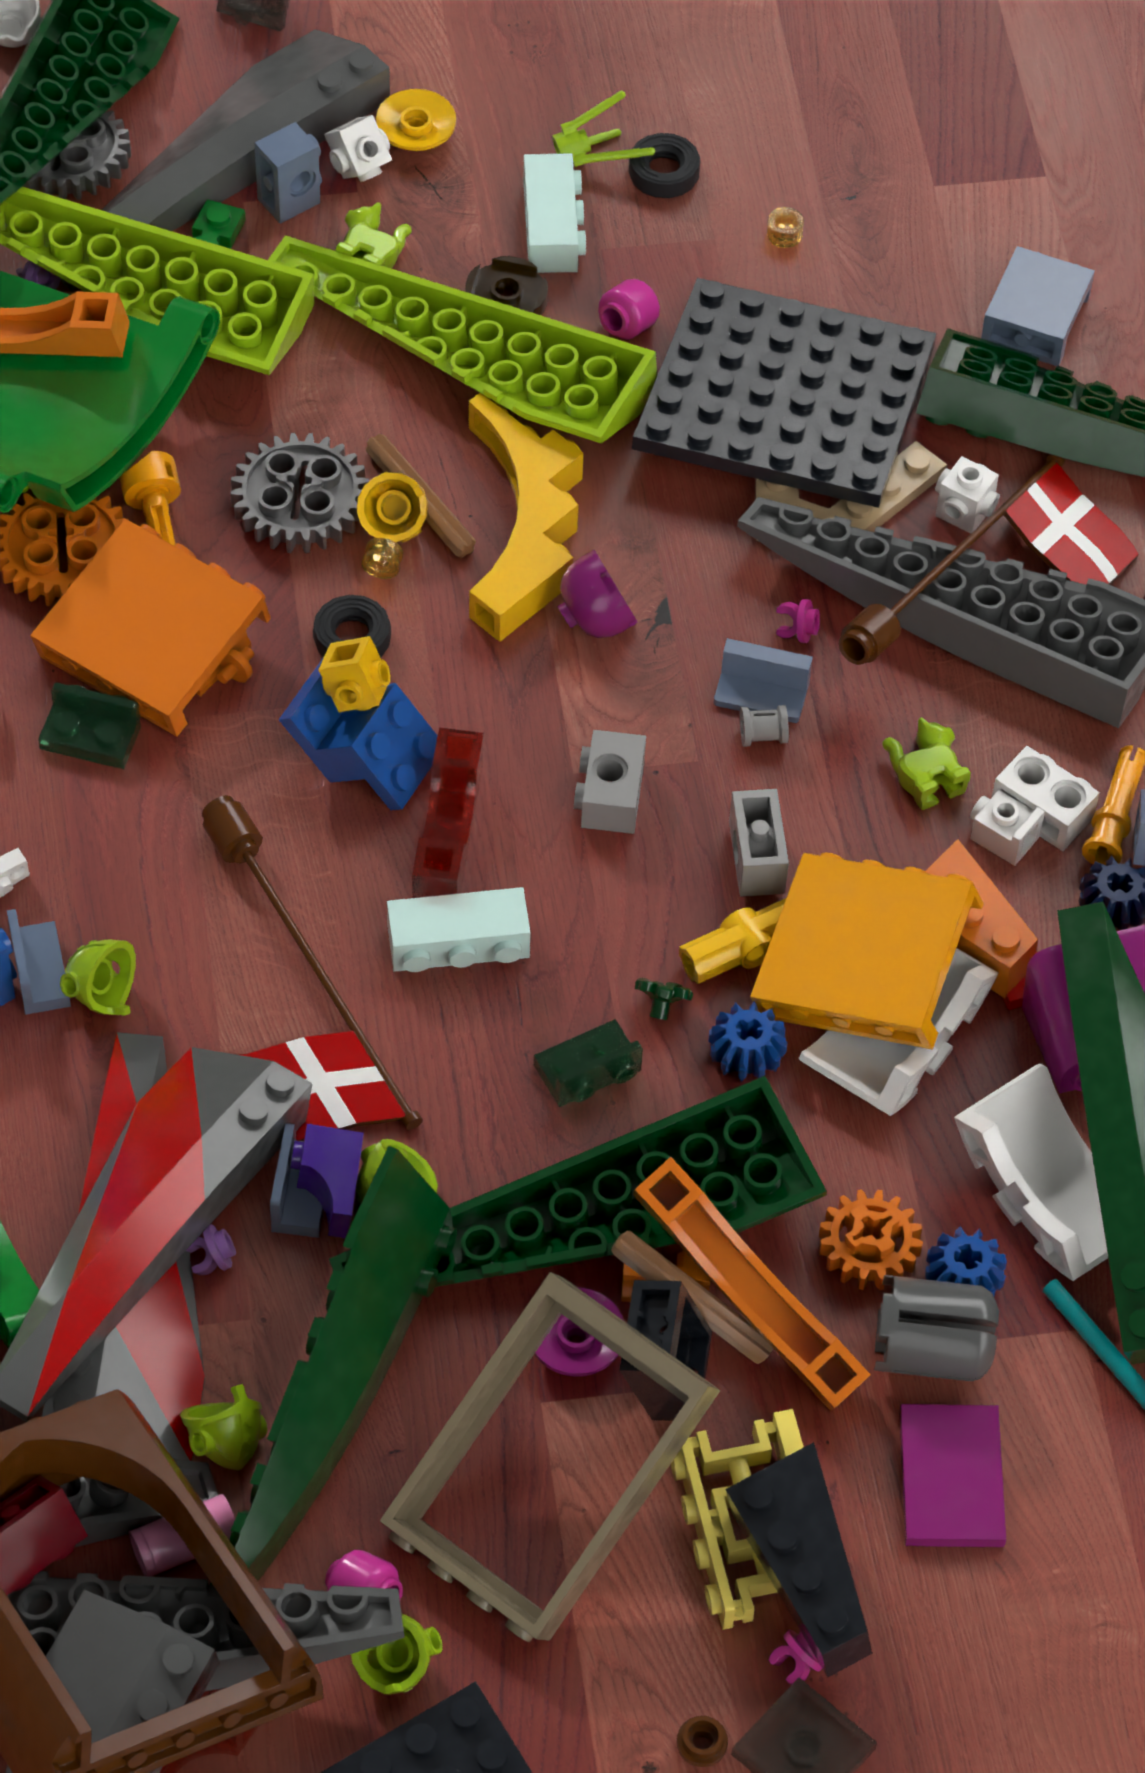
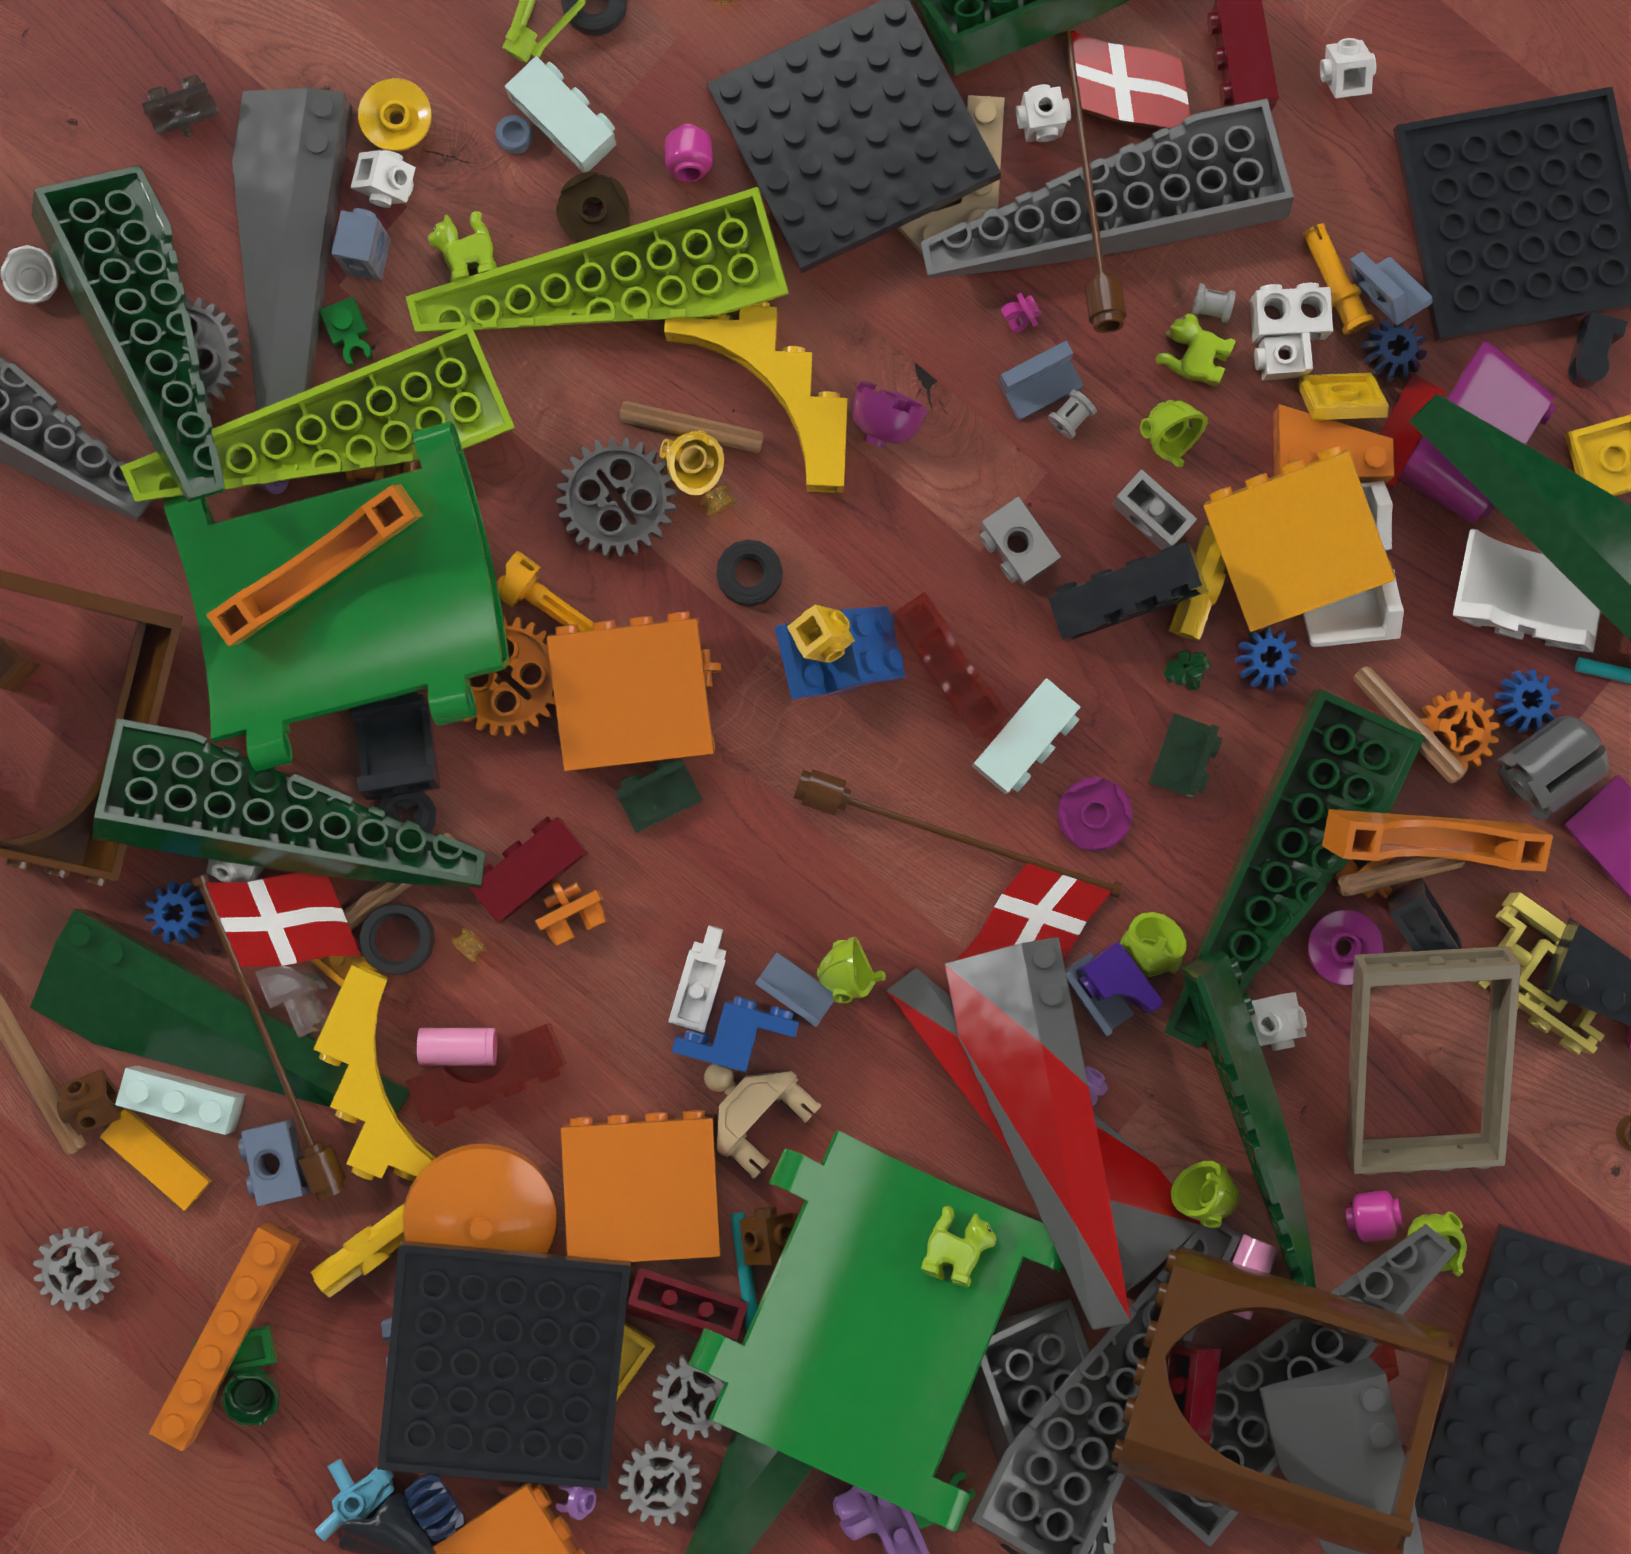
camera: 40 degrees left, 30 degrees up
none -> sand blue tile [495,115,533,155]
none -> black wedge [1048,542,1208,642]
none -> magenta tile [1057,777,1133,852]
none -> lime helmet [1140,400,1208,467]
none -> light grey bush [1191,283,1236,324]
none -> white brick [1251,992,1307,1051]
none -> yellow plate [1298,373,1389,420]
none -> medium nougat axle [1353,666,1466,783]

